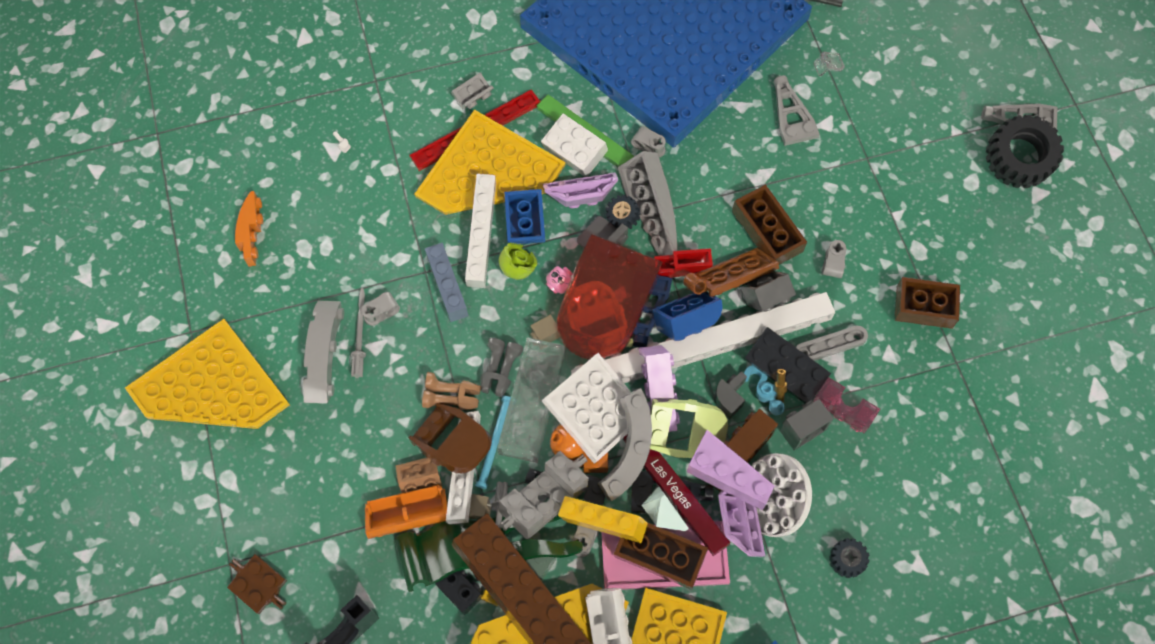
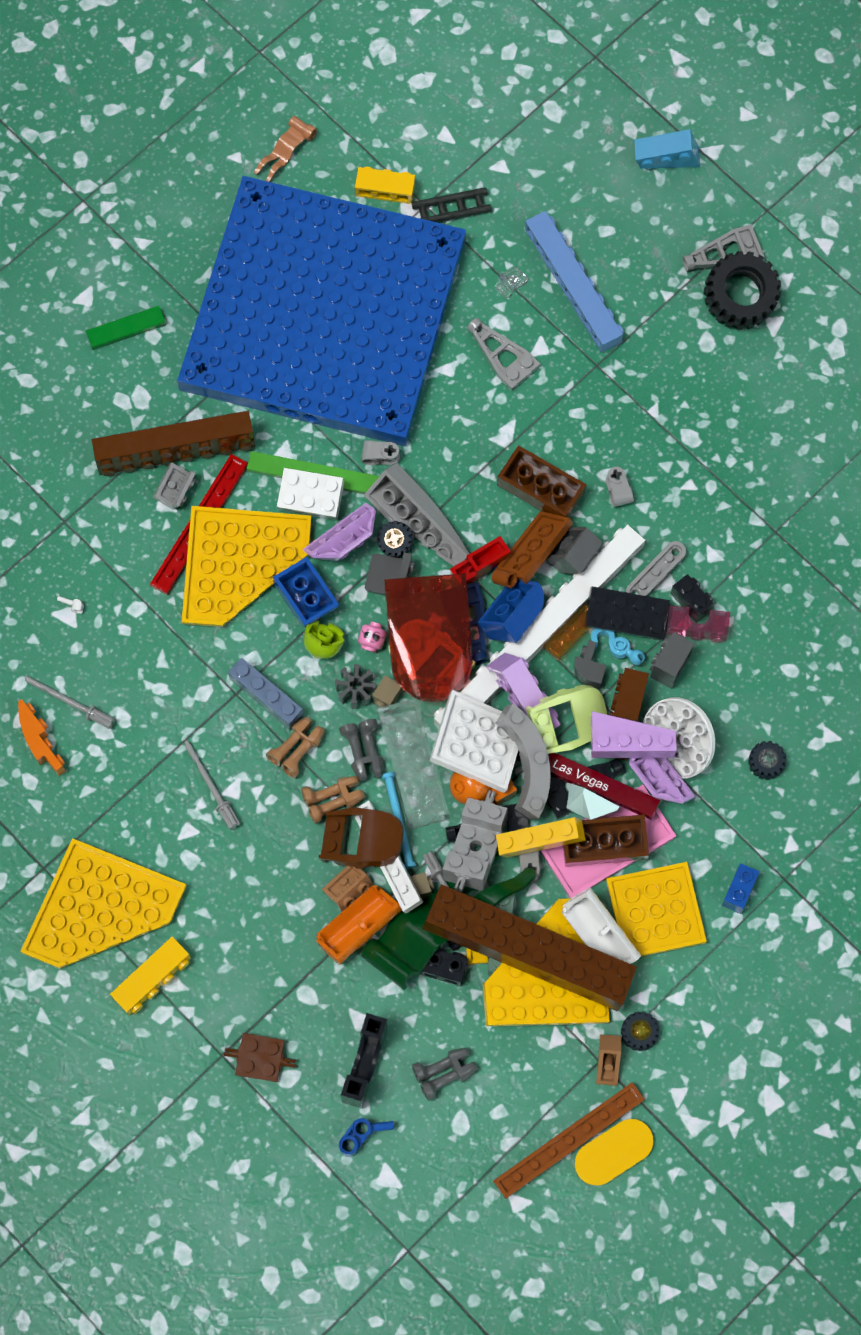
camera: 30 degrees left, 5 degrees up
light grey brick [303,301,344,403] -> none
light grey piece [361,292,400,326] -> none
white brick [465,174,496,288] -> none
pearl gold bar [775,369,787,404] -> none
reddish brown brick [895,277,960,329] -> none
none -> light grey piece [25,676,115,729]
none -> reddish brown piece [91,410,255,476]
none -> yellow brick [110,937,191,1016]
none -> medium nougat piece [266,717,325,779]
none -> dark grey gear [335,664,376,709]
none -> medium blue brick [525,211,624,353]
none -> clear orange plate [543,604,590,661]
none -> dark azure wedge [634,129,700,169]
none -> black brick [670,574,714,623]

